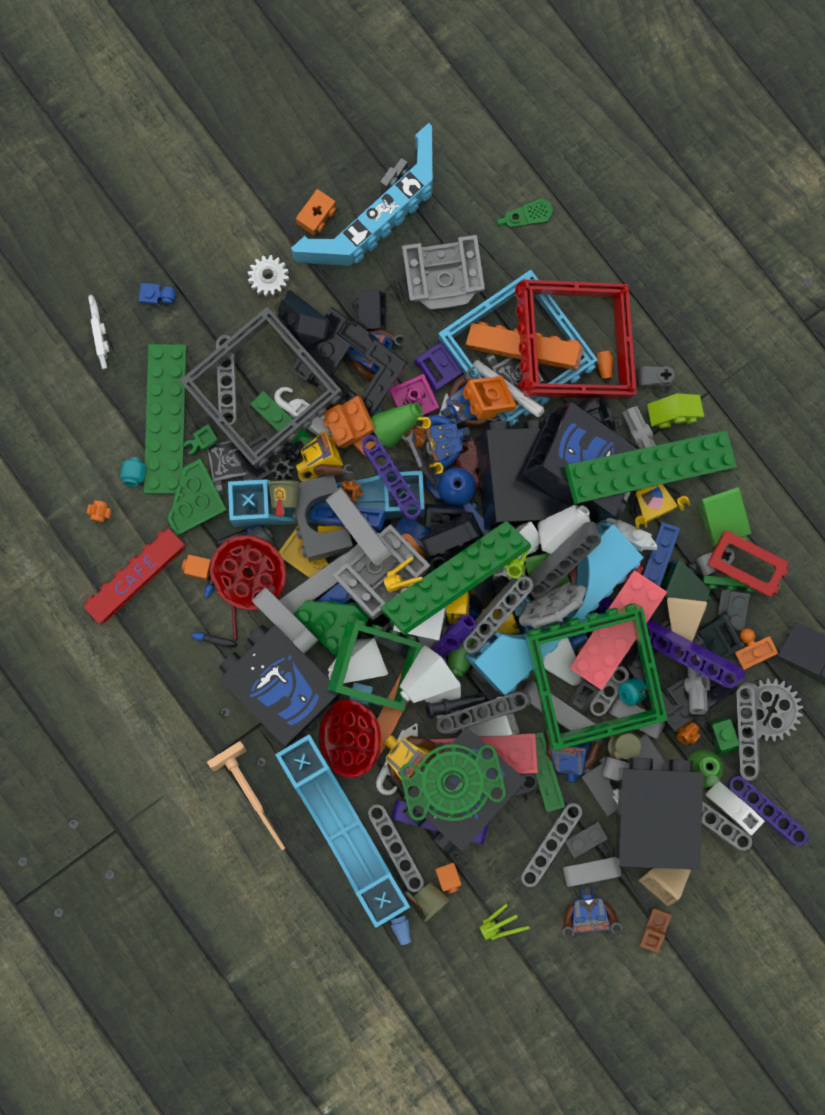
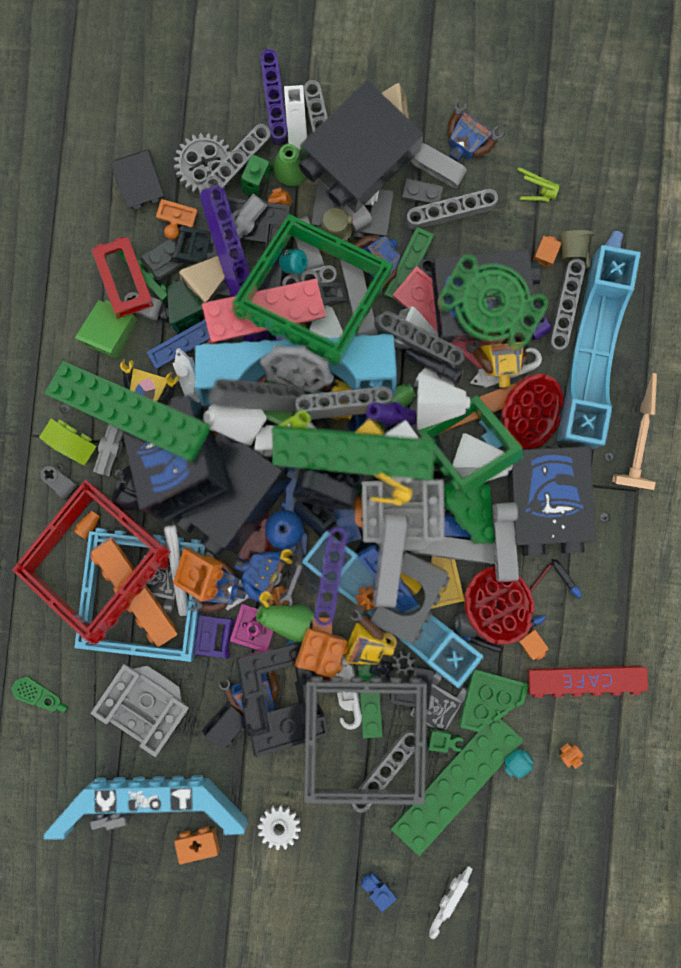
camera: 130 degrees left, 5 degrees up
olive hat [268,481,299,517] -> none
black wedge [278,290,330,349] -> none
dark orange slope [640,907,672,953] -> none

